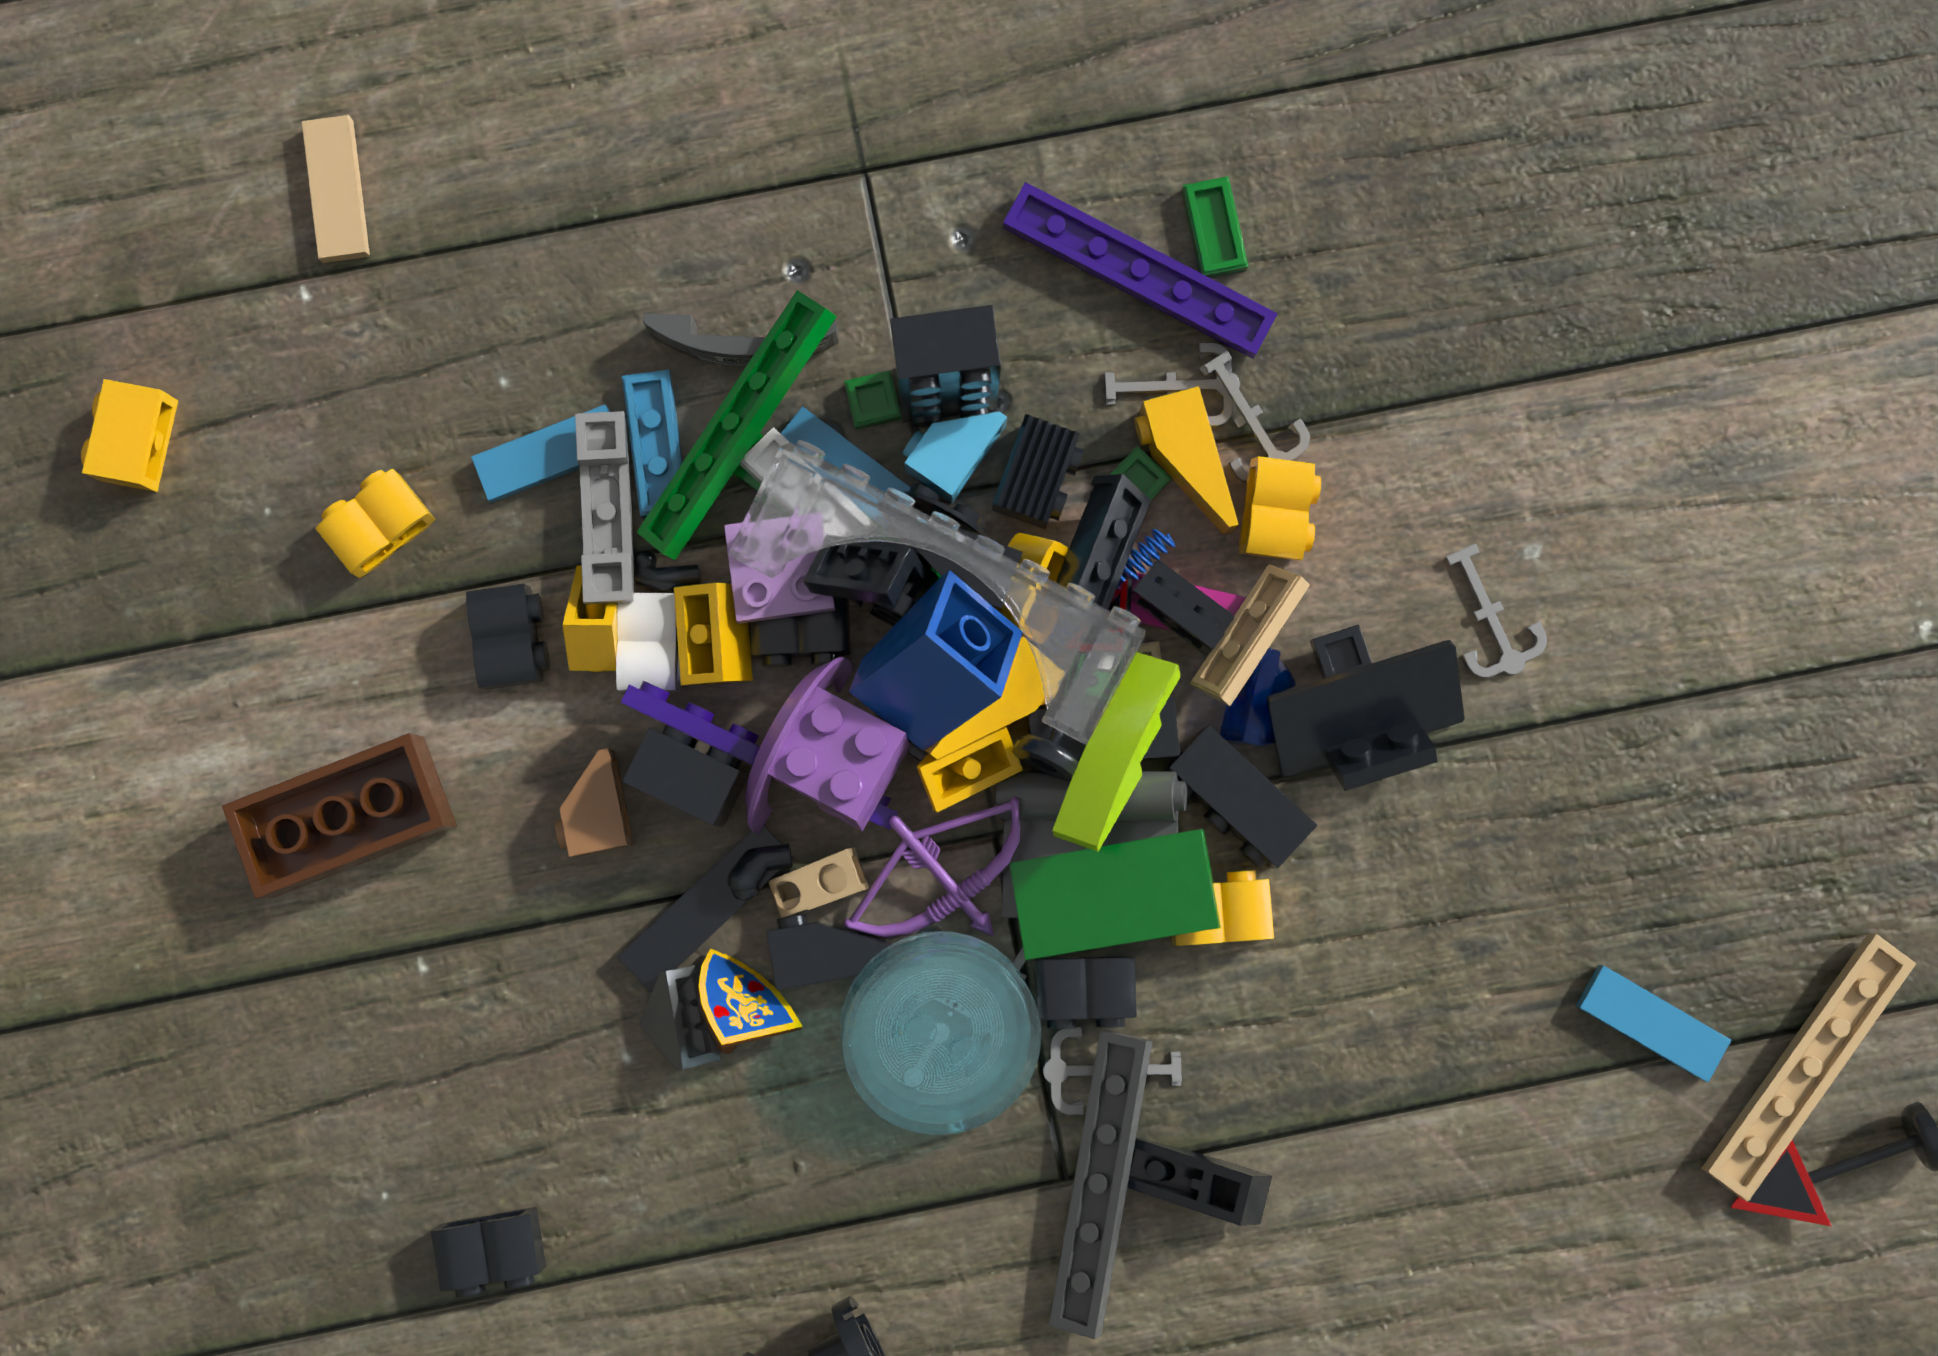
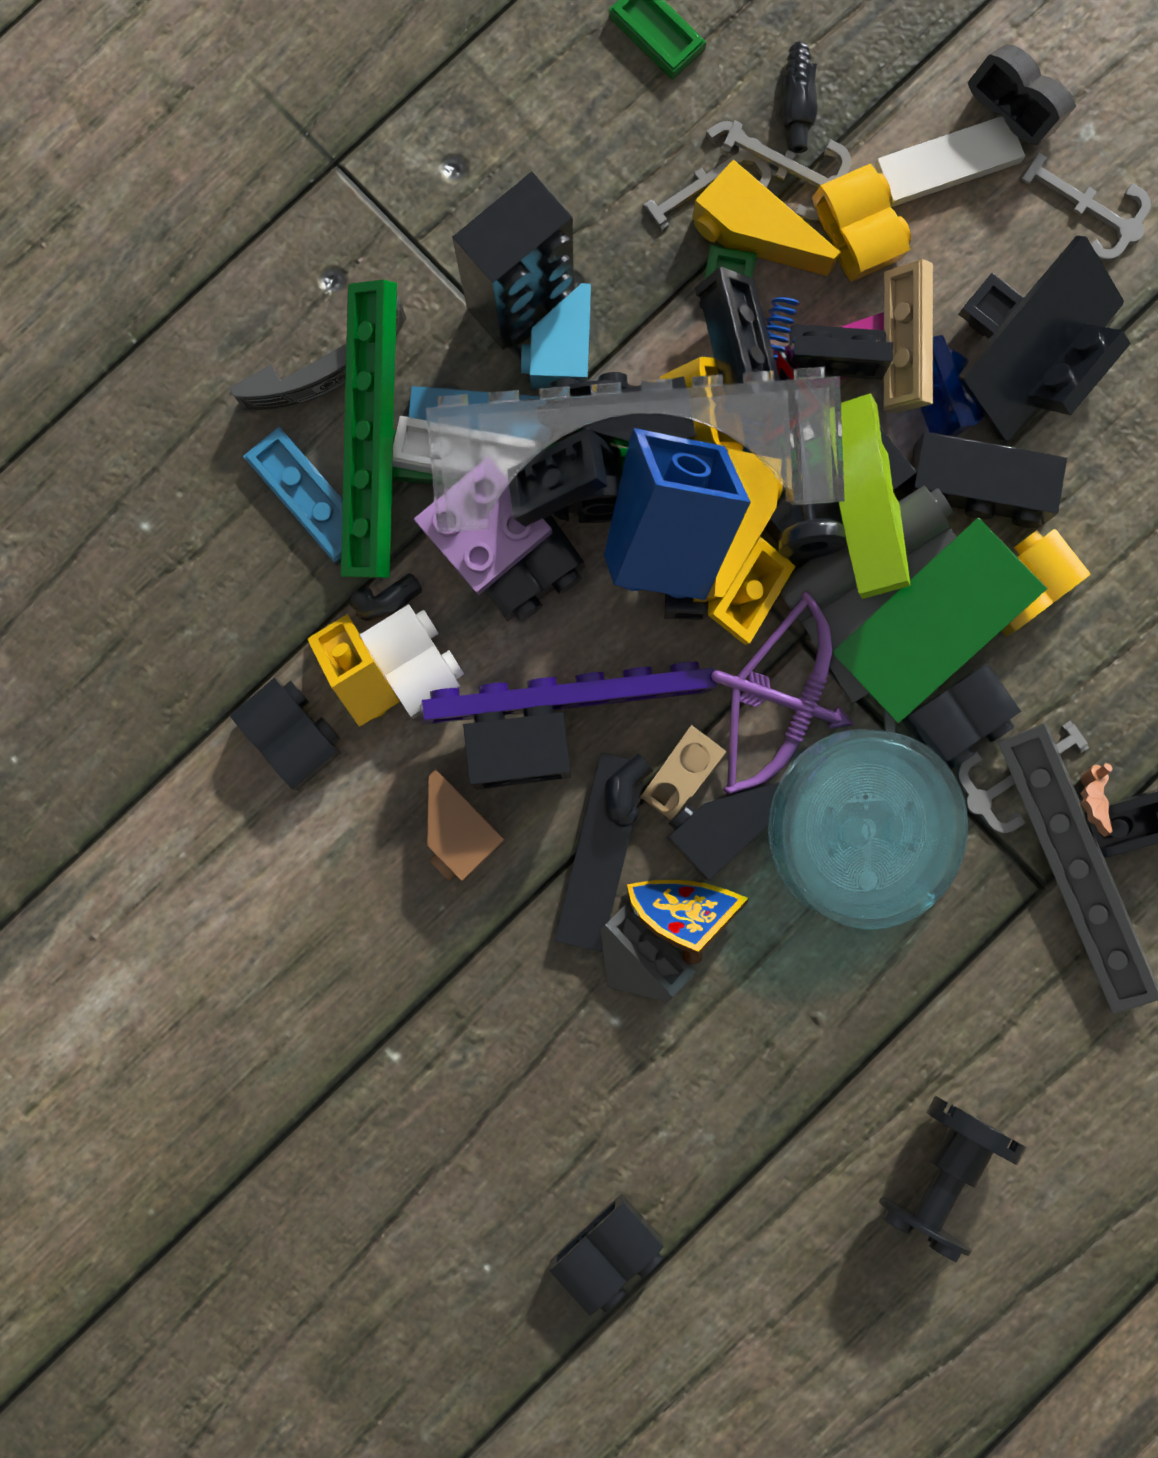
camera: 25 degrees left, 0 degrees up
reddish brown brick [222,733,457,899] -> none
yellow brick [315,469,436,578] -> none
dark azure tile [471,404,610,503] -> none
light grey slope [575,411,634,605] -> none
yellow brick [674,583,753,685] -> none
medium lavender piece [745,657,910,835] -> none
green tile [844,370,901,430] -> none
black brick [992,414,1084,529] -> none
dark purple plate [1003,182,1278,359] -> none
none -> black piece [780,41,818,153]
none -> white tile [875,116,1025,207]
none -> black brick [967,44,1076,145]
none -> nougat piece [1080,763,1112,837]

